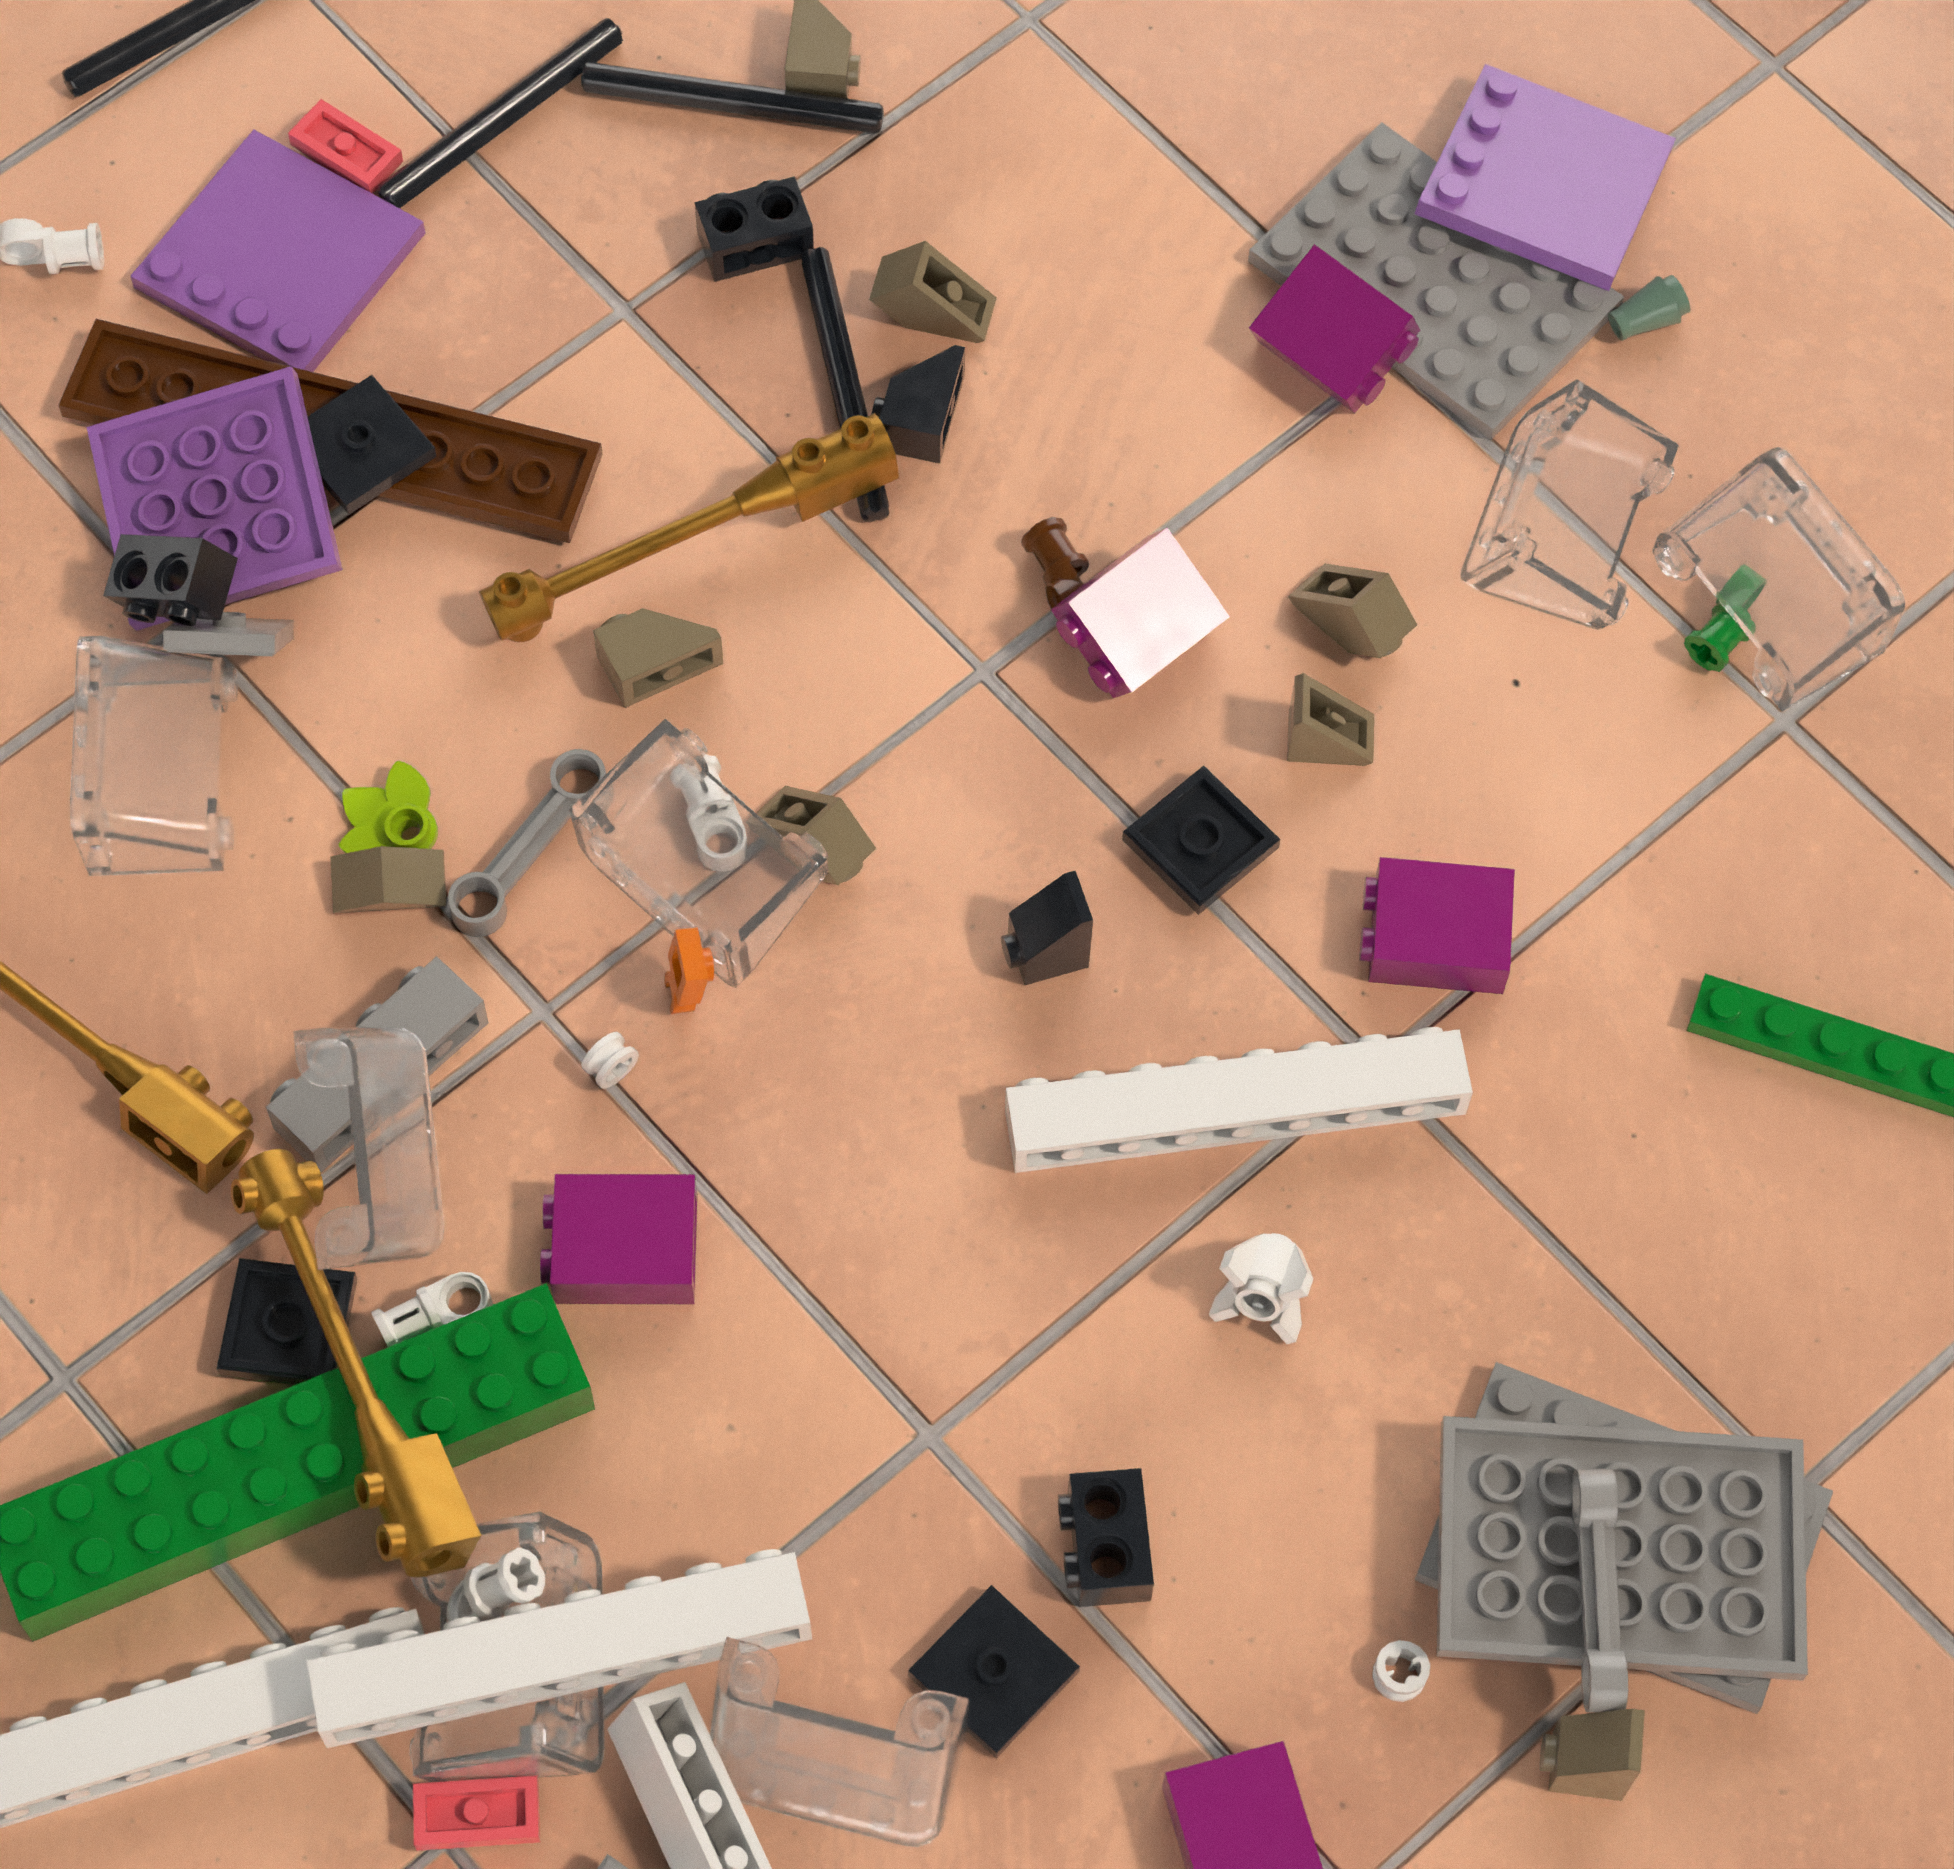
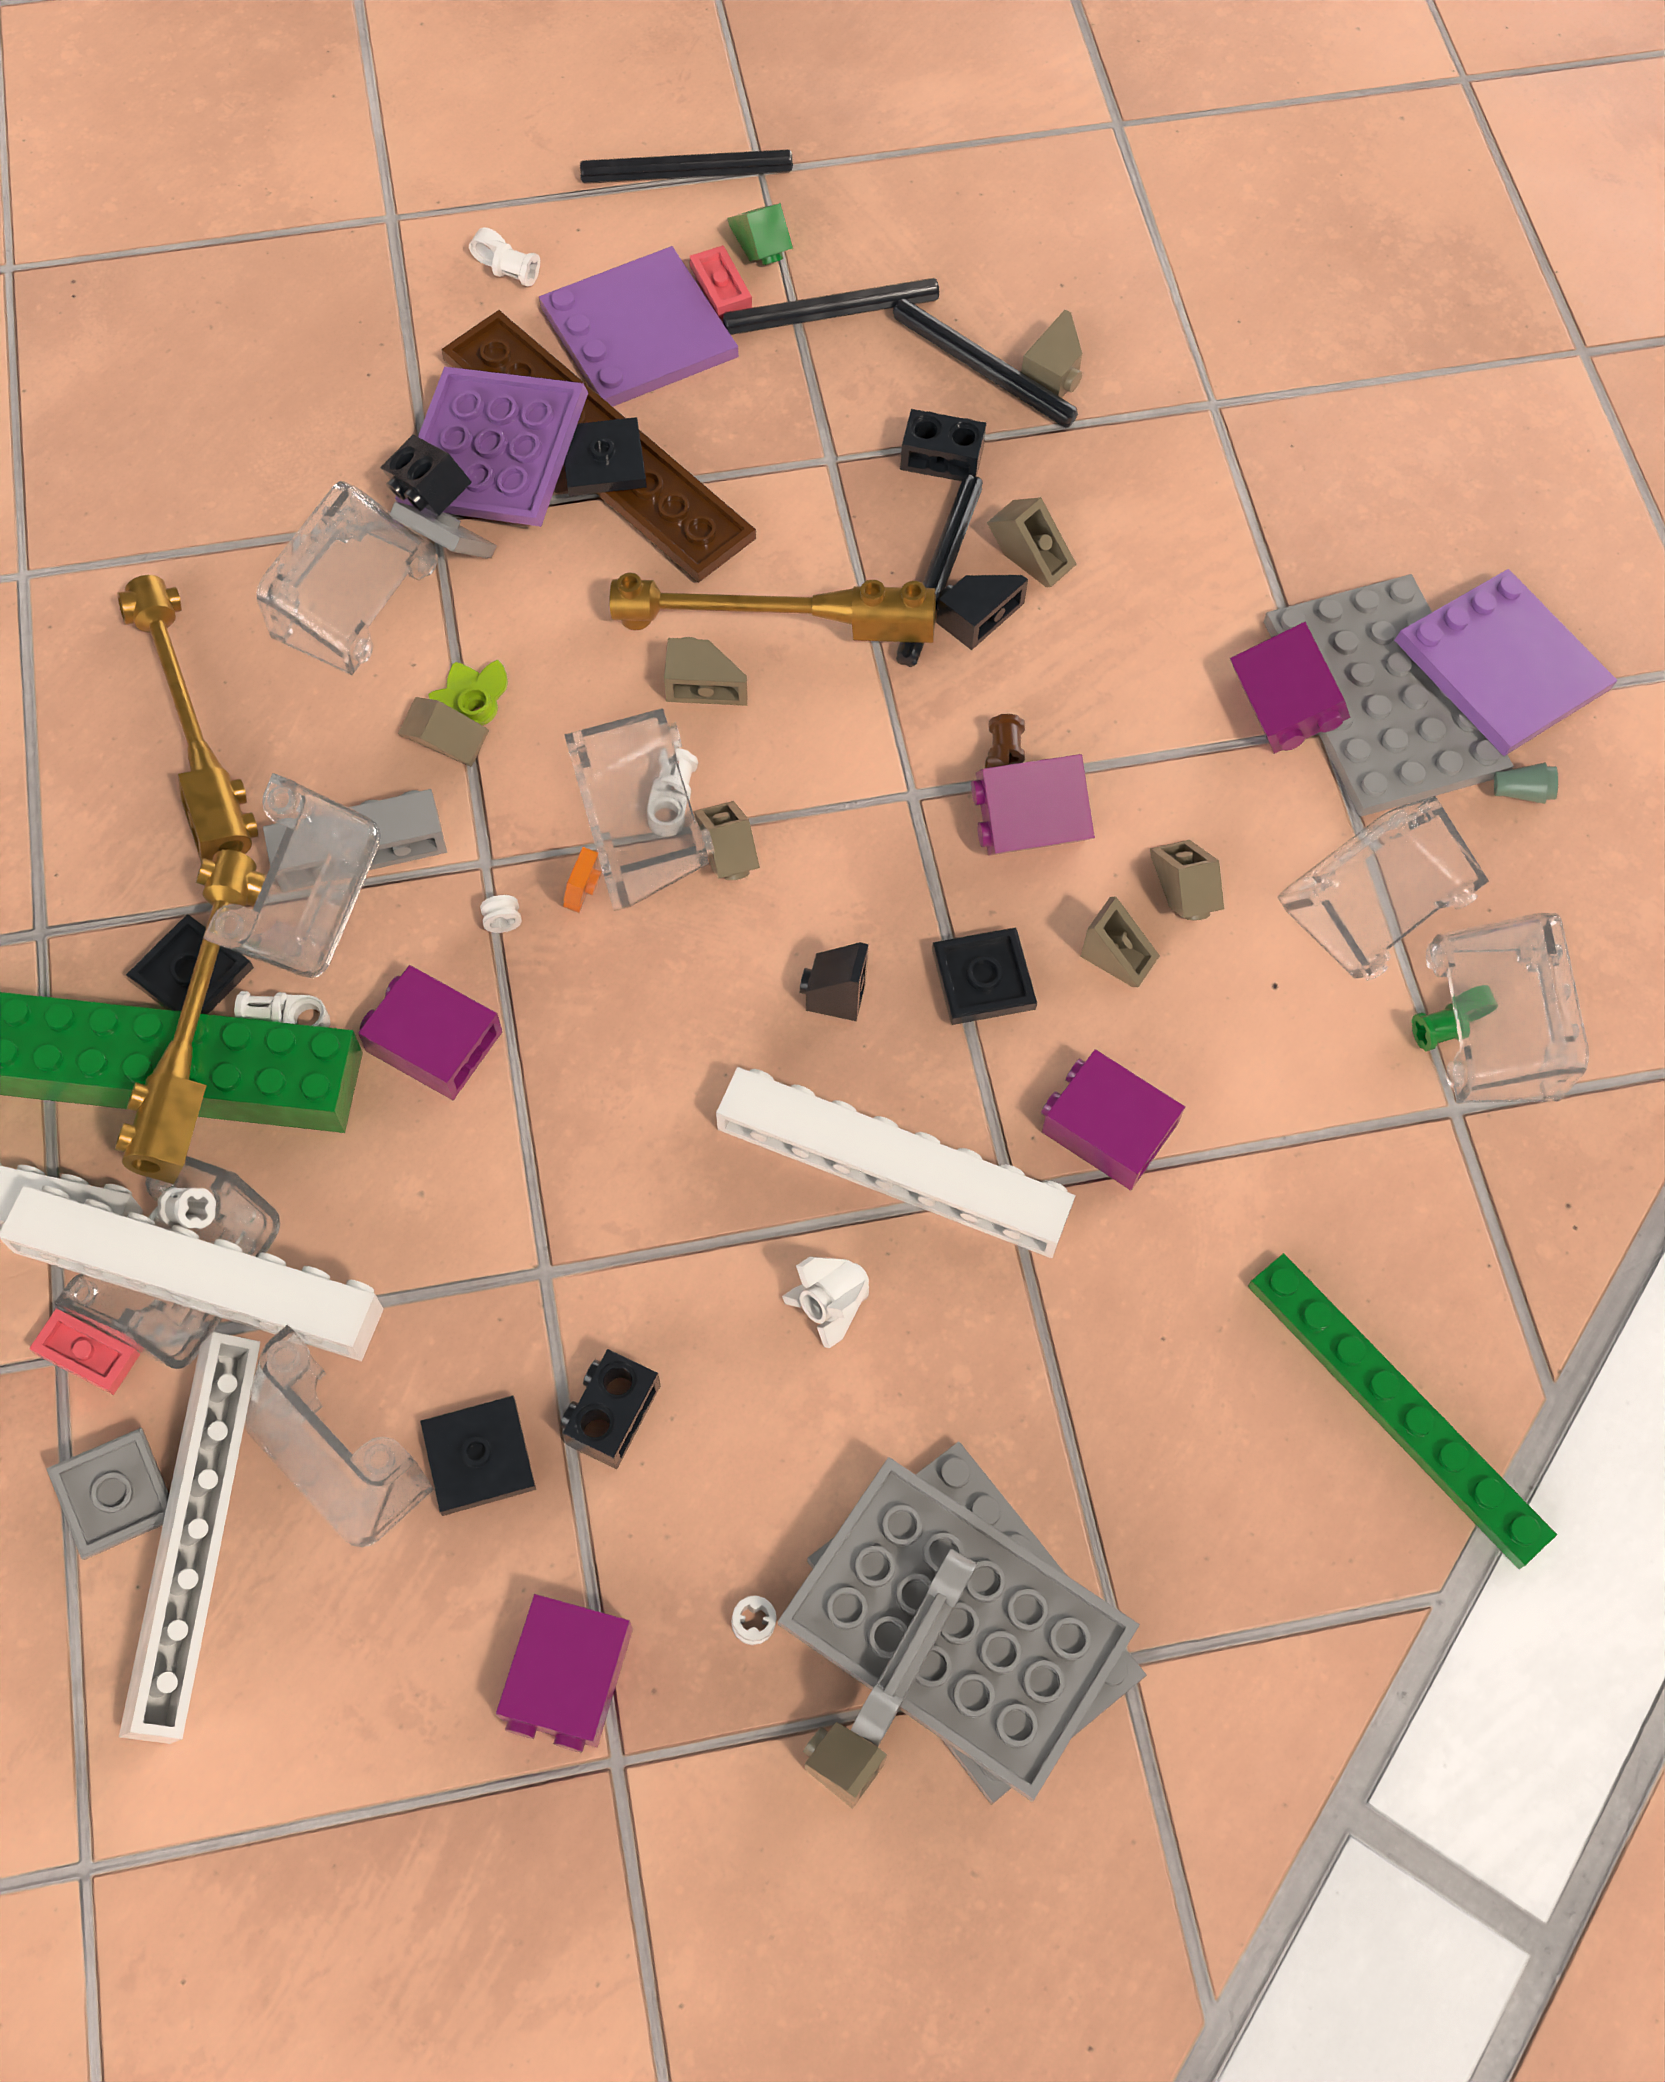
camera: 30 degrees right, 0 degrees up
light grey piece [448,749,608,937] -> none
none -> slope [727,203,793,265]

